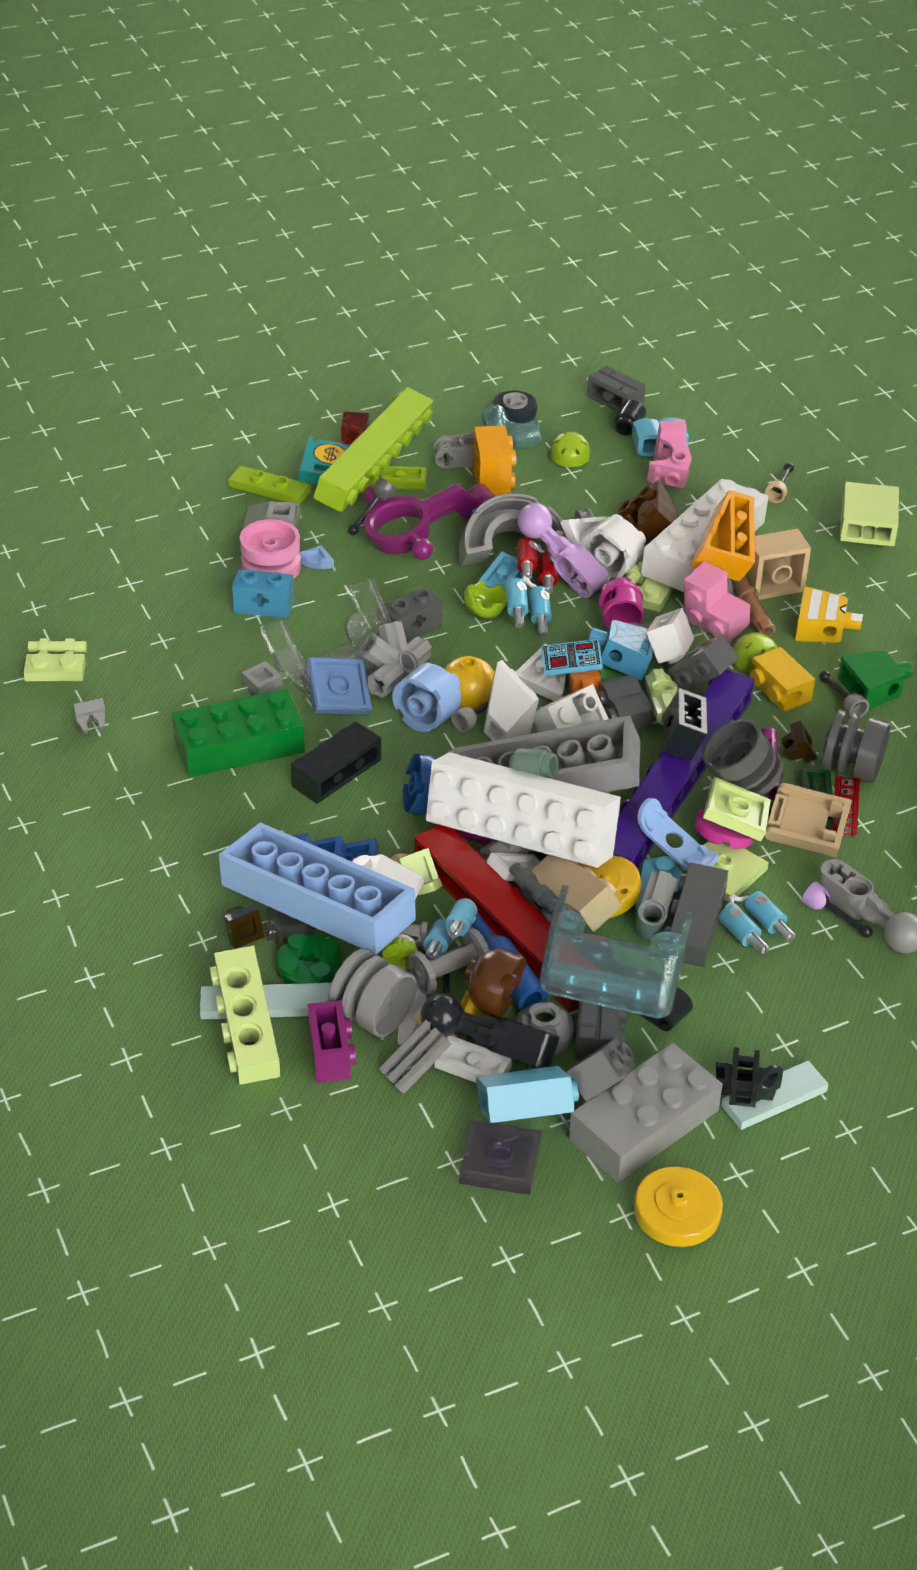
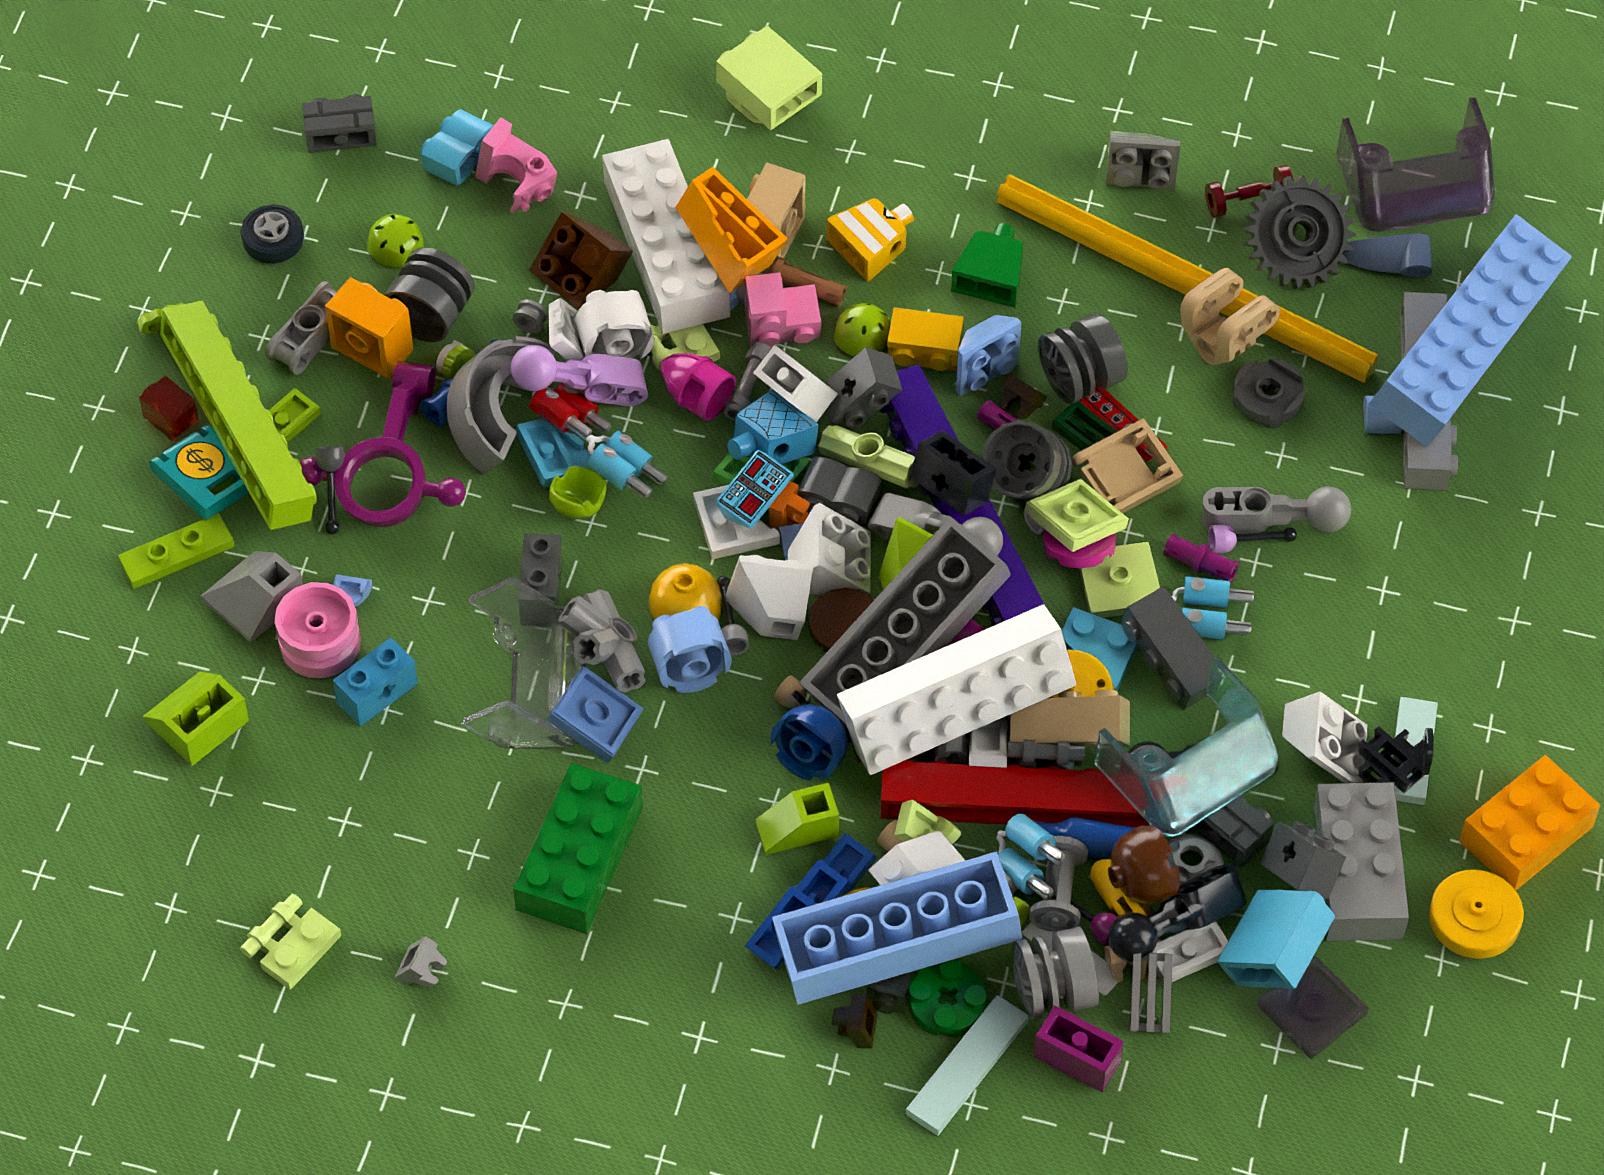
camera: 50 degrees left, 15 degrees up
yellowish green brick [209,946,280,1085] -> none
light grey tile [241,661,283,696] -> none
black brick [291,721,381,804] -> none
clear light blue cylinder [481,405,542,449] -> none
sand green brick [509,748,559,779] -> none
black brick [614,400,646,436] -> none
light grey piece [635,870,678,940] -> none
light blue piece [637,798,719,871] -> none
tan hinge [765,463,794,503] -> none
light grey hinge [819,671,870,718] -> none
none -> lime slope [143,671,249,766]
none -> dark grey wheel [385,248,475,342]
none -> lime slope [755,783,839,855]
none -> light grey beam [868,493,1003,556]
none -> light blue slope [956,315,1022,396]
none -> magenta pin [1163,534,1239,583]
none -> white slope [1282,692,1367,783]
none -> light orange brick [1459,755,1600,890]

